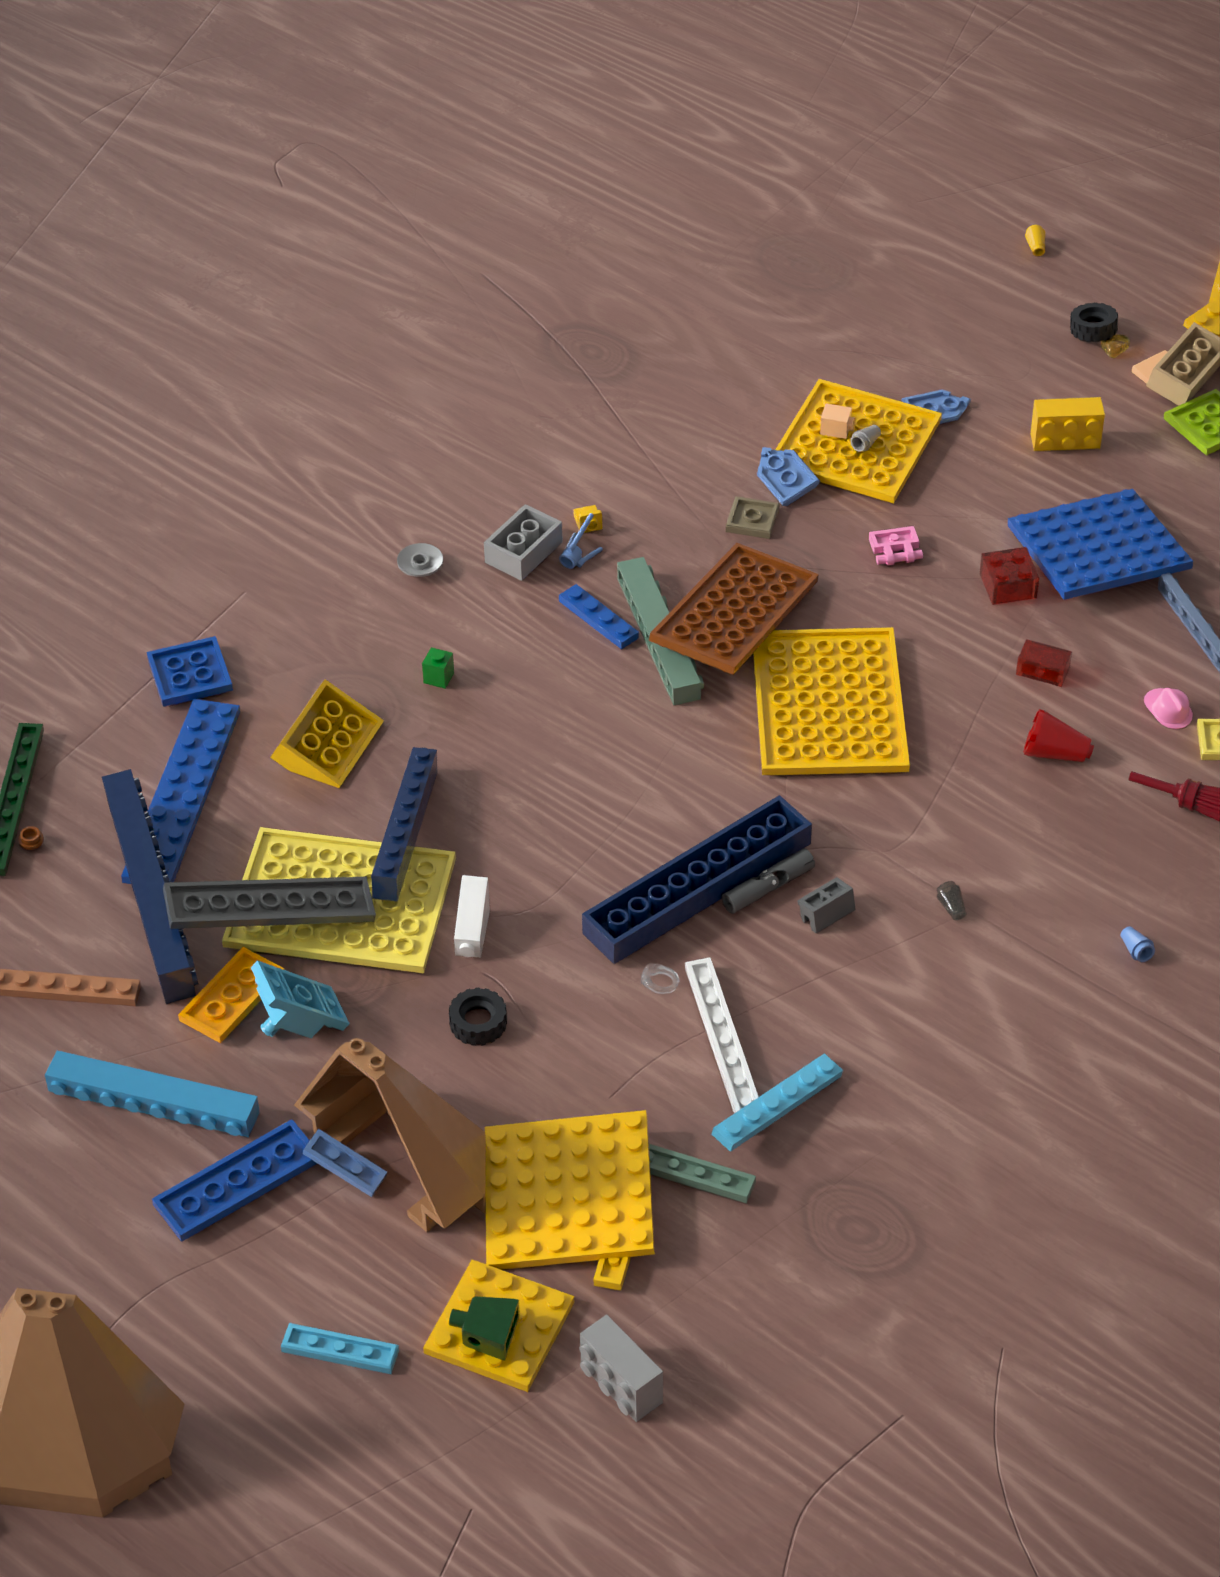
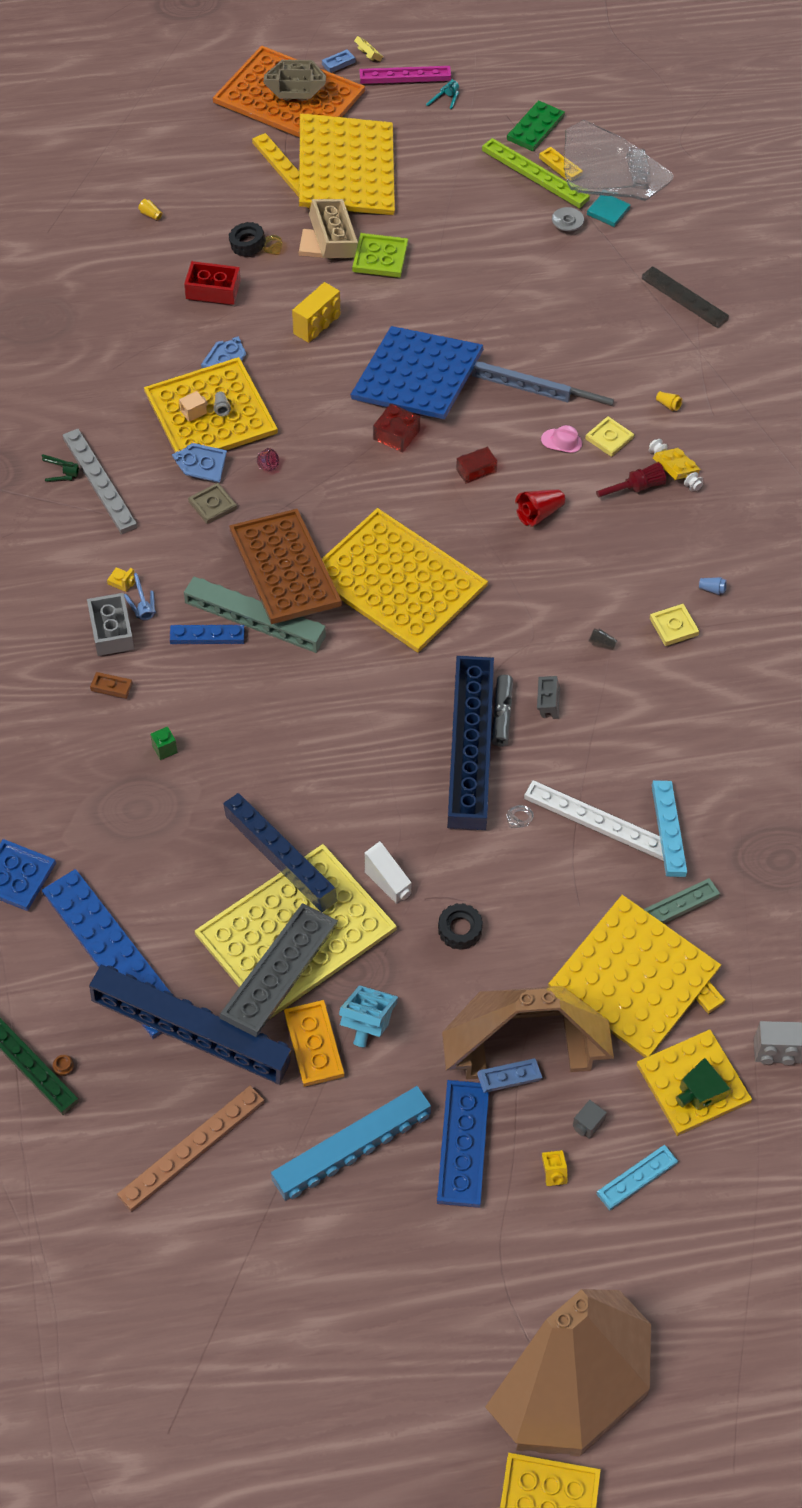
camera: 50 degrees left, 10 degrees up
yellow slope [270,679,384,788] -> none
light grey dish [397,543,443,577] -> none
bright pink plate [869,526,923,566] -> none
none -> dark green plant [41,454,79,482]
none -> light grey plate [63,429,137,534]
none -> dark orange plate [90,672,133,699]
none -> red brick [184,261,241,305]
none -> clear pink cone [257,448,279,472]
none -> yellow bracket [542,1150,568,1186]
none -> dark grey brick [573,1100,607,1139]
none -> light yellow plate [649,604,699,646]

